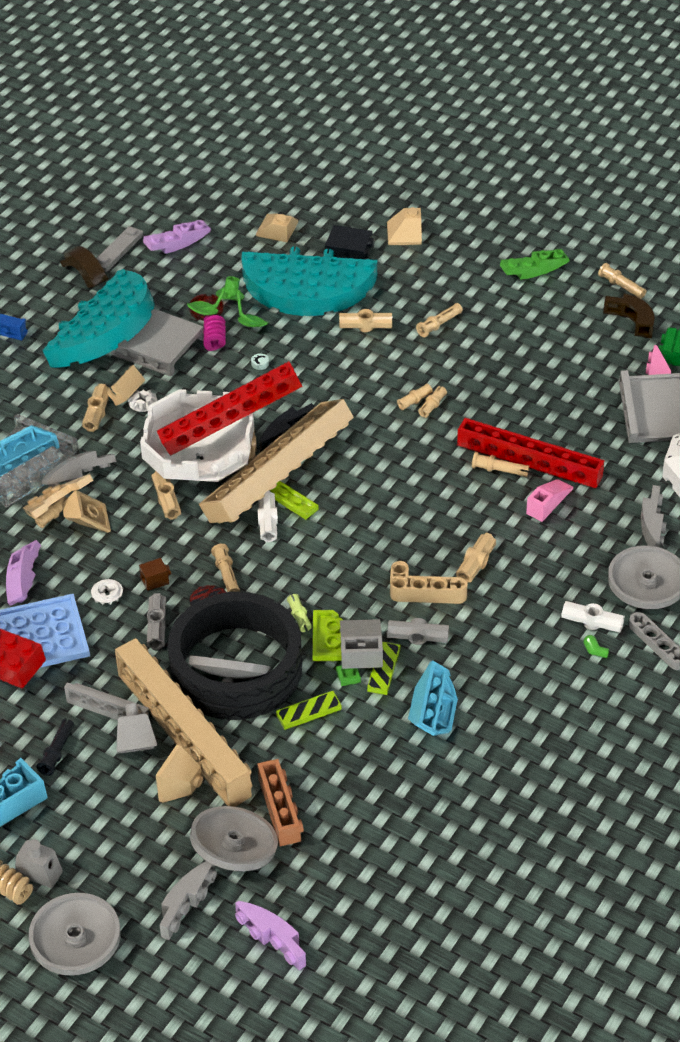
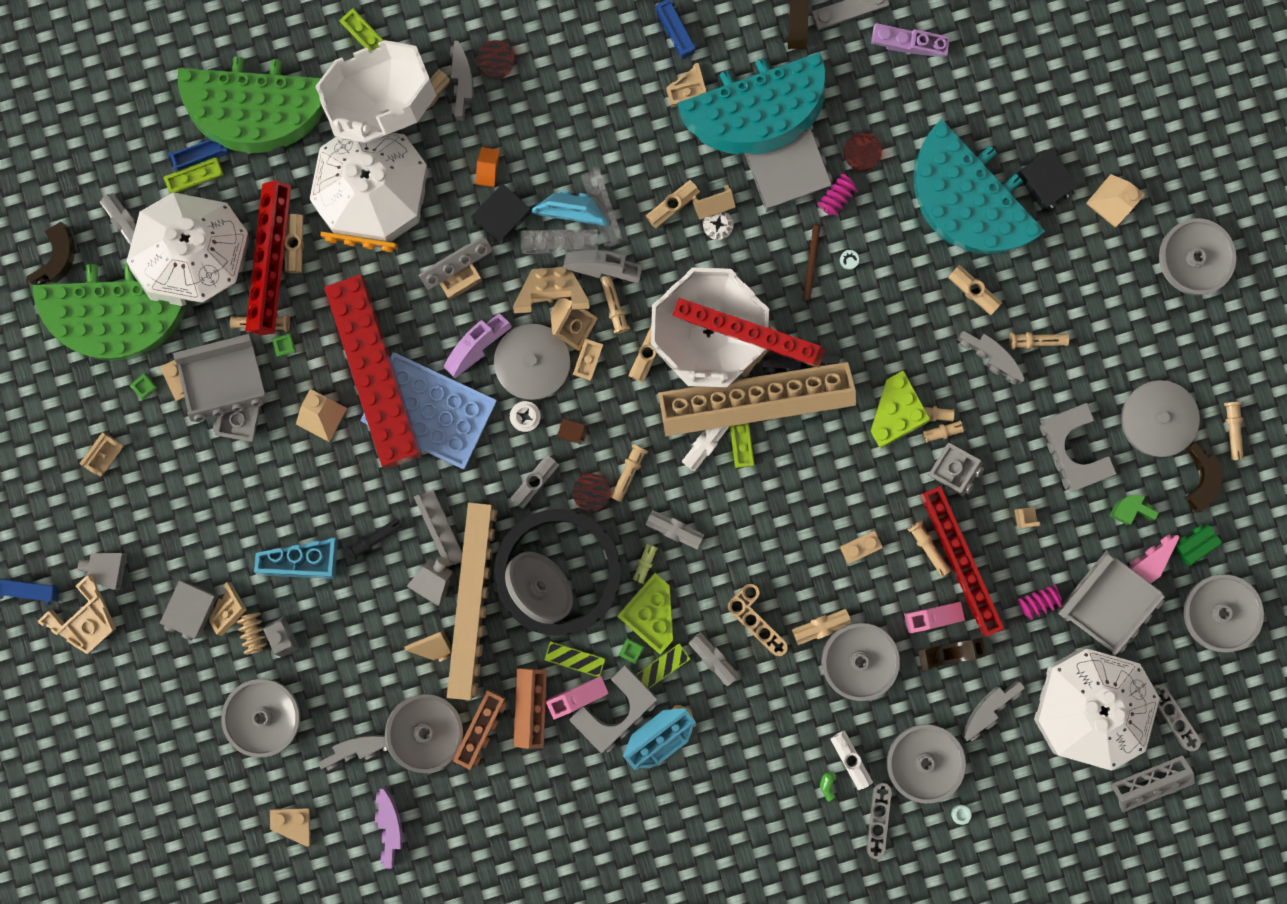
camera: 45 degrees right, 40 degrees up
bright green plant [187,276,268,327] -> none
tan slope [256,214,298,242] -> none
light grey slope [340,619,383,669] -> none
bright green slope [500,249,569,280] -> none
none -> tan wing [270,808,311,846]
none -> light grey dish [494,324,570,400]
none -> nougat brick [514,668,547,749]
none -> bright pink slope [546,676,609,719]
none -> light grey arch [569,664,658,754]
none -> tan plate [573,338,604,381]
none -> tan pin [600,276,630,334]
none -> light grey piece [645,510,704,550]
none -> tan wing [666,63,706,108]
none -> reddish brown bar [803,225,821,301]
none -> light grey dish [821,623,900,701]
none -> tan plate [840,530,883,564]
none -> lime plate [871,371,931,449]
none -> dark brown arch [919,637,986,670]
none -> light grey plate [928,443,984,497]
none -> light grey slope [957,331,1025,385]
none -> tan panel [1014,507,1041,529]
none -> dark pink piece [1018,584,1062,620]
none -> light grey arch [1040,403,1116,492]
none -> bright green brick [1109,495,1158,525]
none -> light grey dish [1121,380,1200,457]
none -> light grey dish [1159,218,1236,295]

